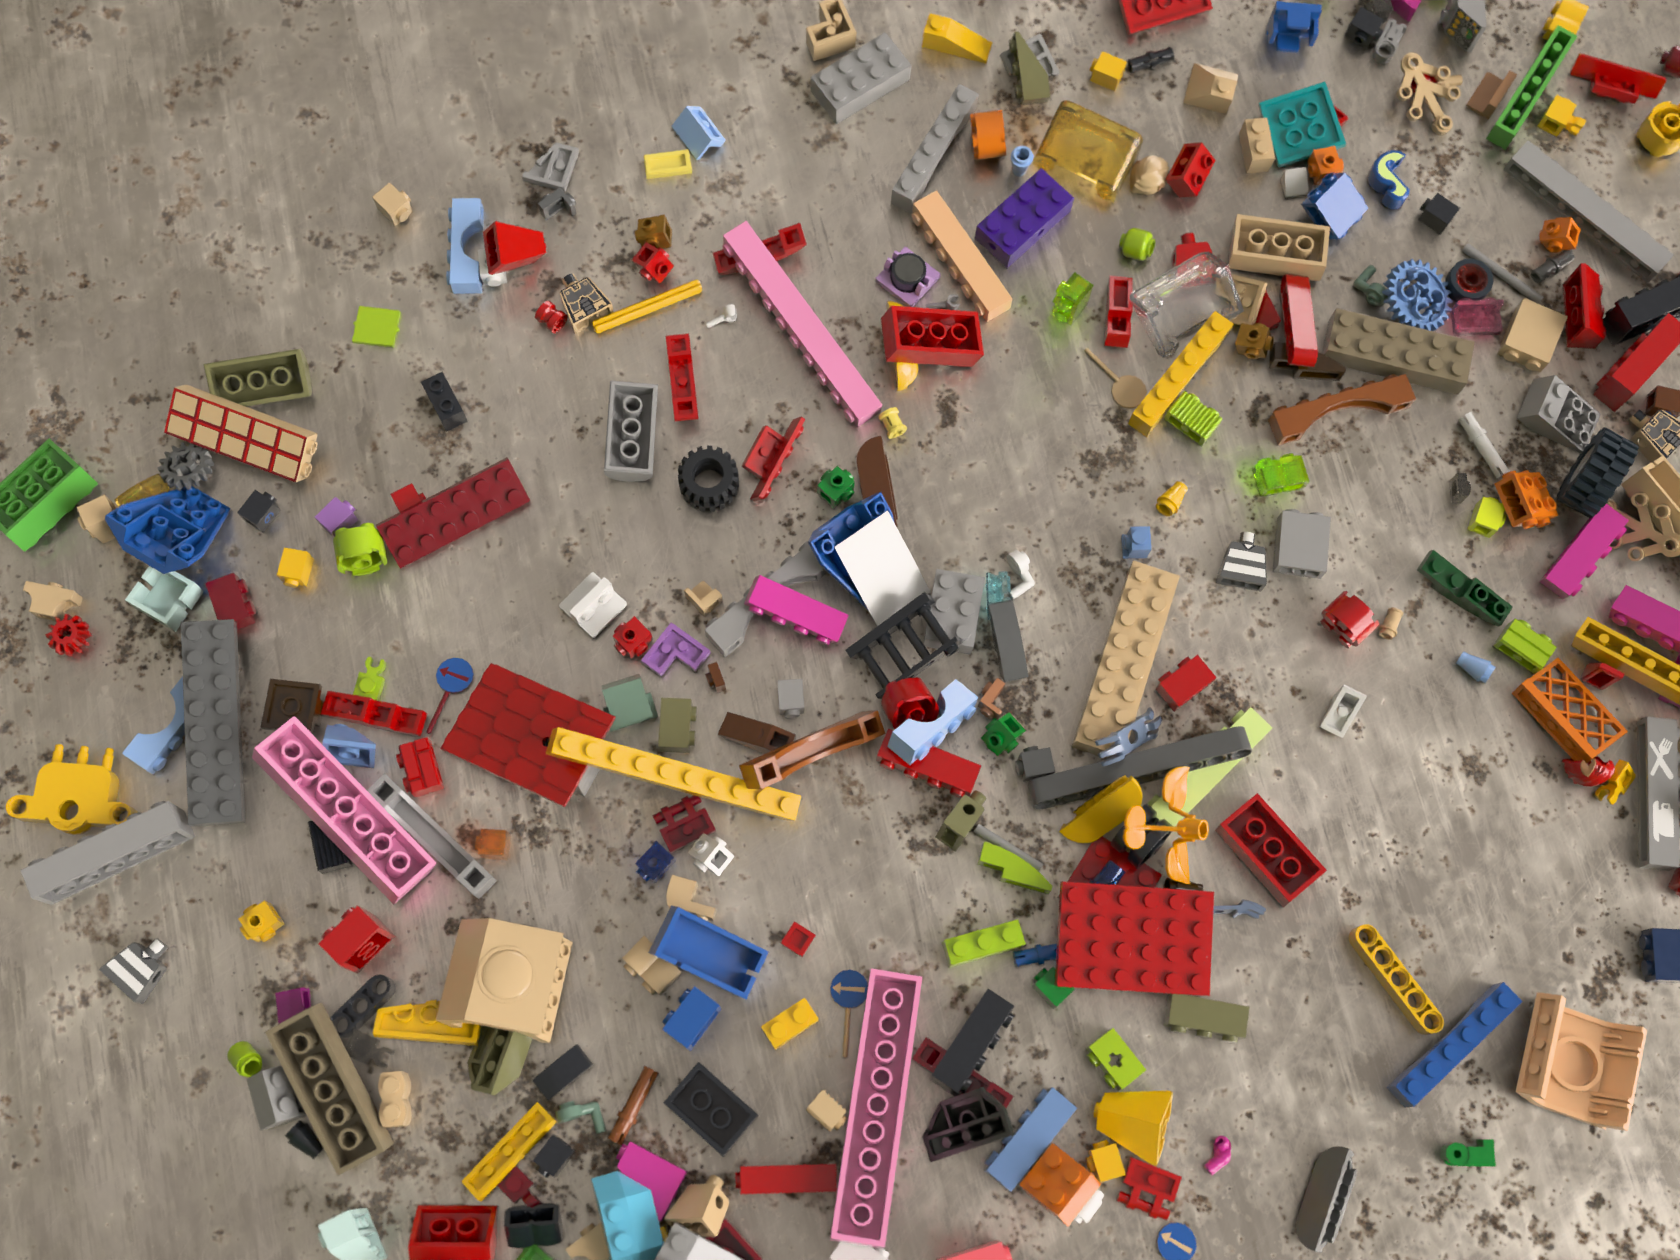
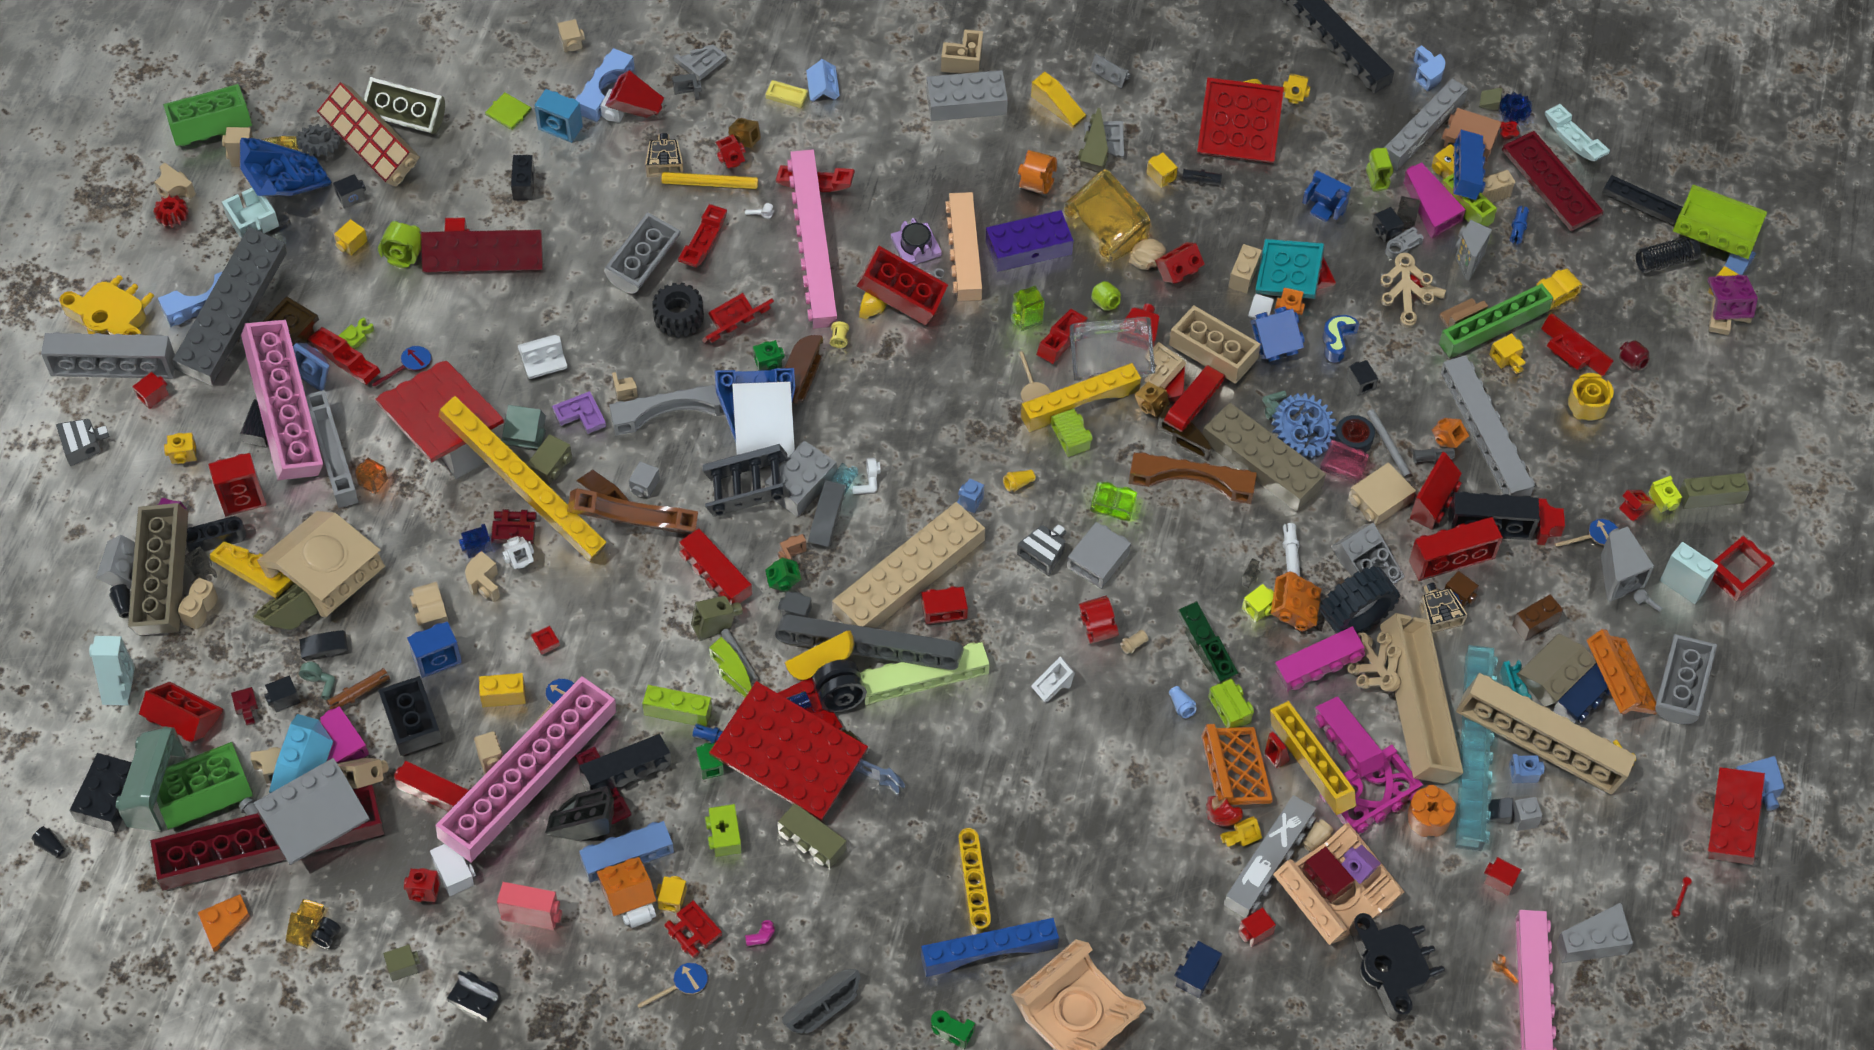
camera: 30 degrees right, 15 degrees down
dark red brick [205,572,256,630] -> none
lime brick [227,1041,262,1077] -> none
medium lavender brick [315,497,358,537] -> none
red brick [396,737,444,797] -> none
yellow plate [461,1102,557,1202] -> none
black brick [504,1203,563,1249] -> none
red wheel [535,301,568,334] -> none
red brick [613,616,653,659] -> none
blue piece [648,905,769,1000] -> none
reddish brown plate [705,662,726,693] -> none
dark pink brick [744,575,849,645] -> none
red brick [881,677,939,729] -> none
light blue arch [888,679,978,765] -> none
light grey arch [891,84,979,214] -> none
light blue cone [1010,146,1033,176] -> none
yellow slope [1093,1090,1173,1166] -> none
sand blue piece [1095,707,1162,766] -> none
light orange plant [1123,766,1208,884] -> none
tan slope [1183,63,1238,115] -> none
red brick [1215,793,1327,908] -> none
none -> red brick [132,372,169,409]
none -> dark azure brick [534,89,583,143]

